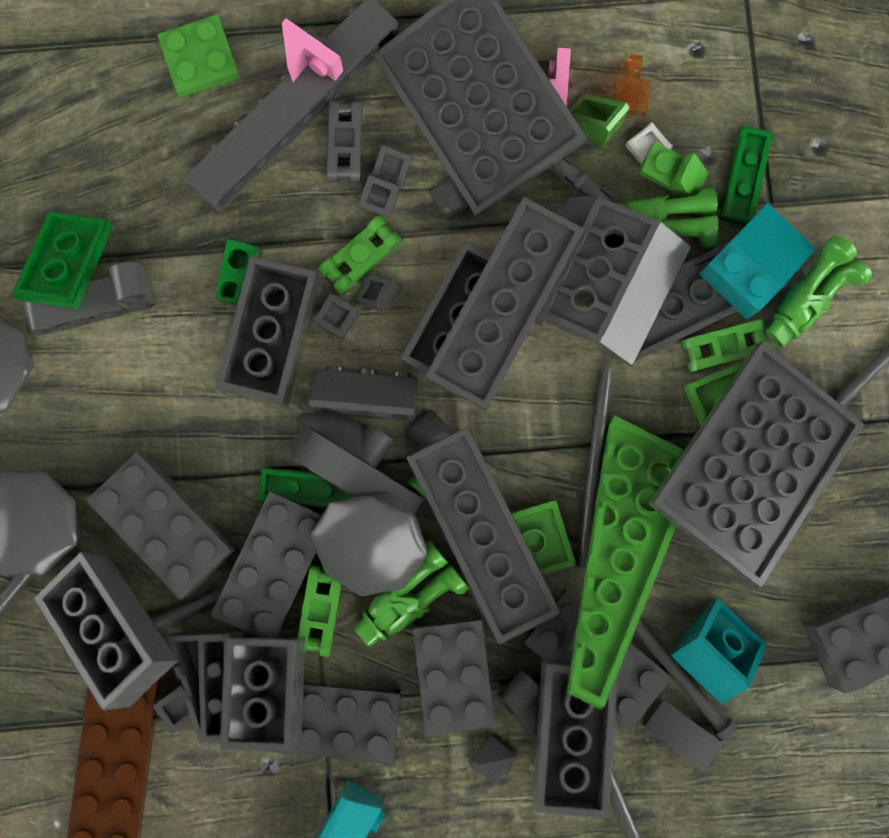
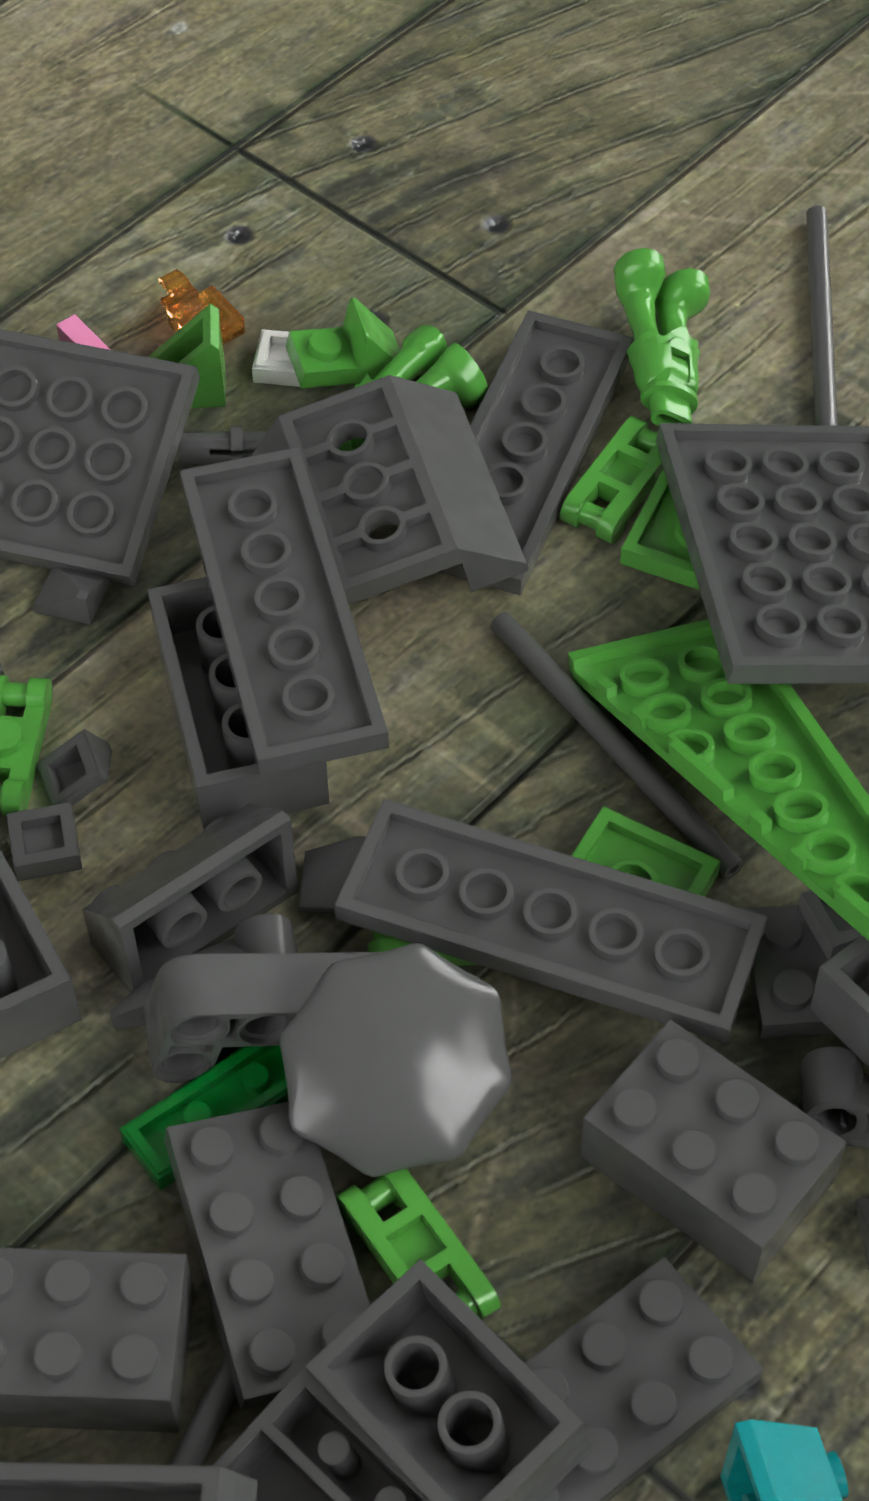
camera: 40 degrees left, 30 degrees down
bright green piece [353,539,470,647] -> none
teal slope [699,203,816,319] -> none
green tile [718,125,774,226] -> none

